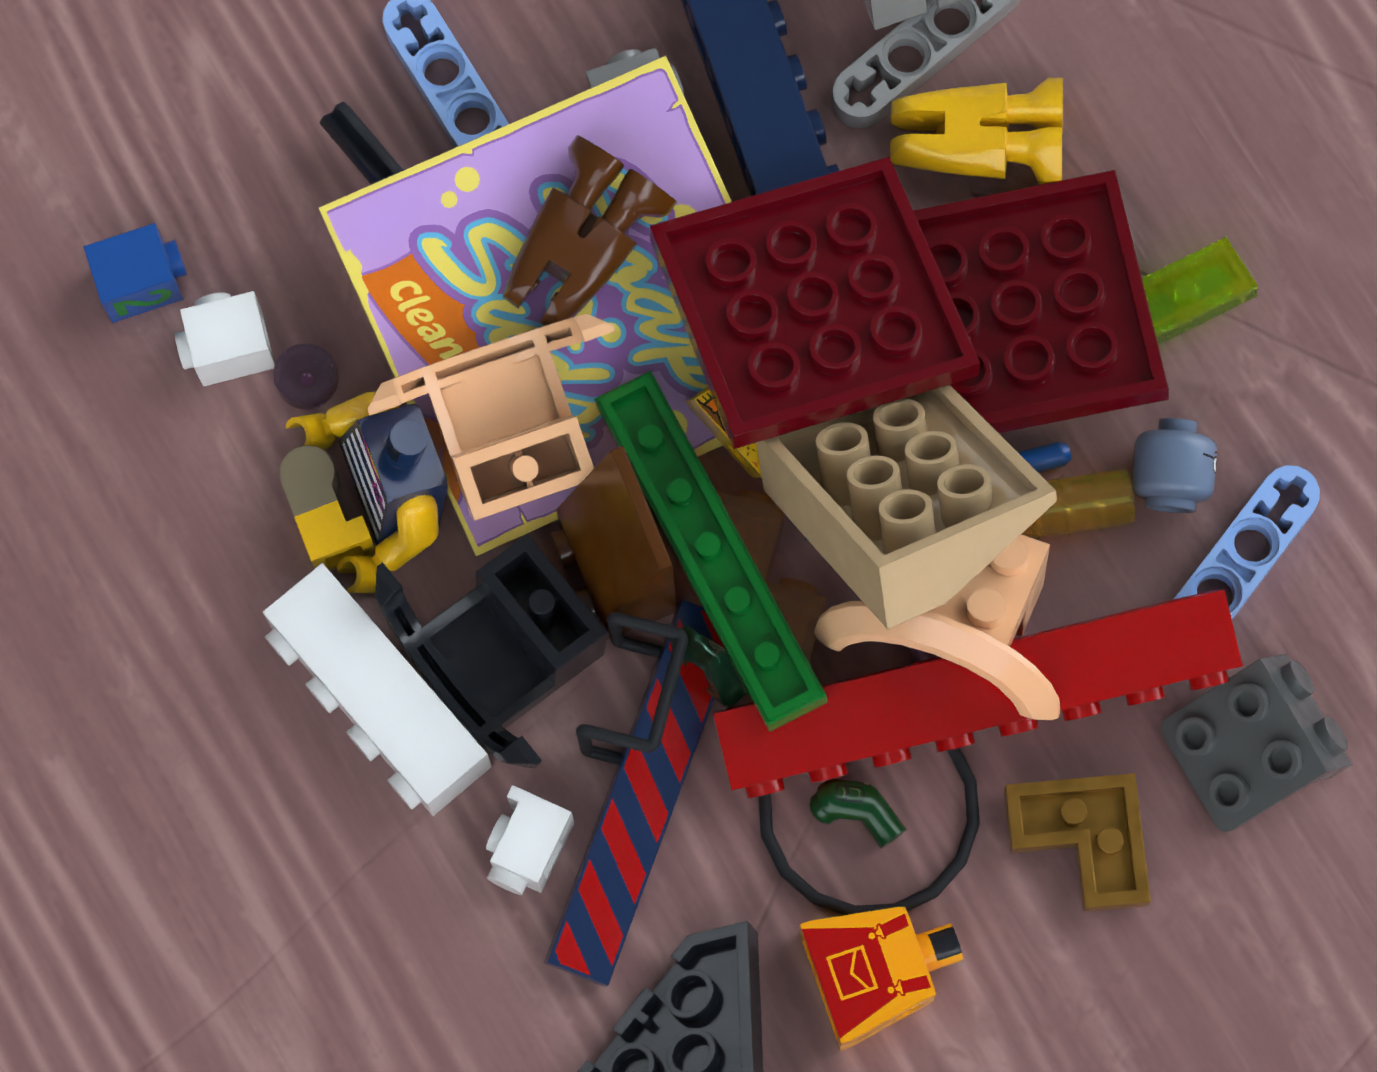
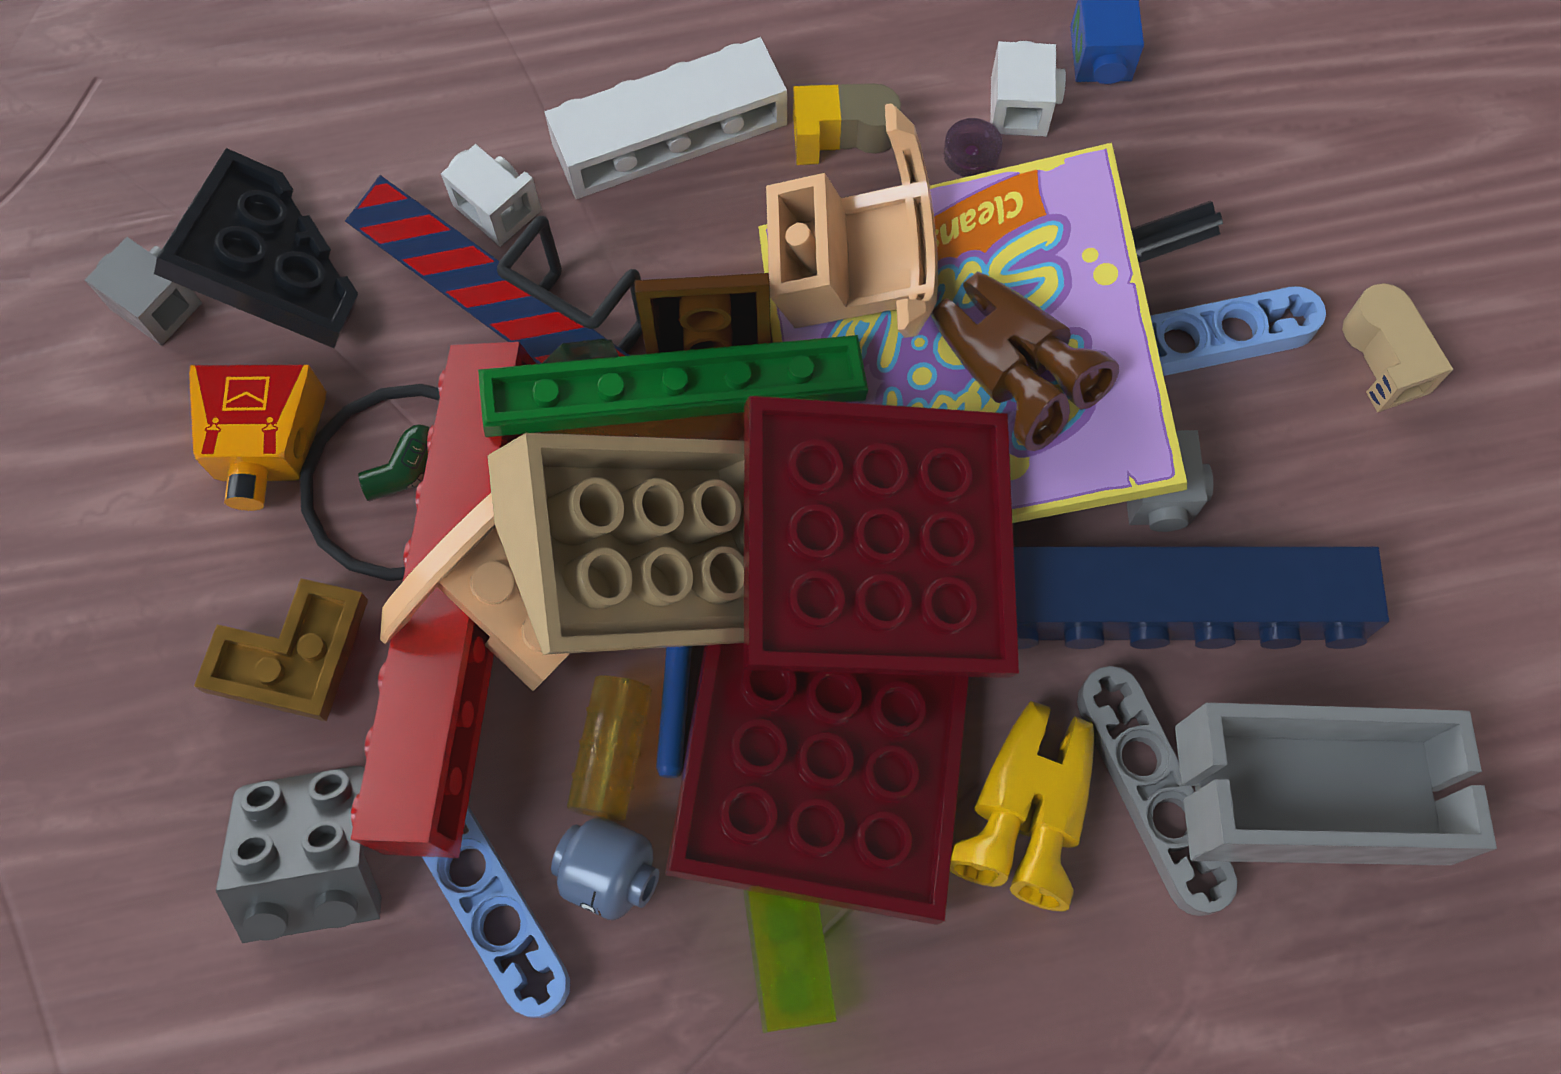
camera: 105 degrees right, 5 degrees down
torso [285,392,448,593] -> none
black piece [375,534,608,769] -> none

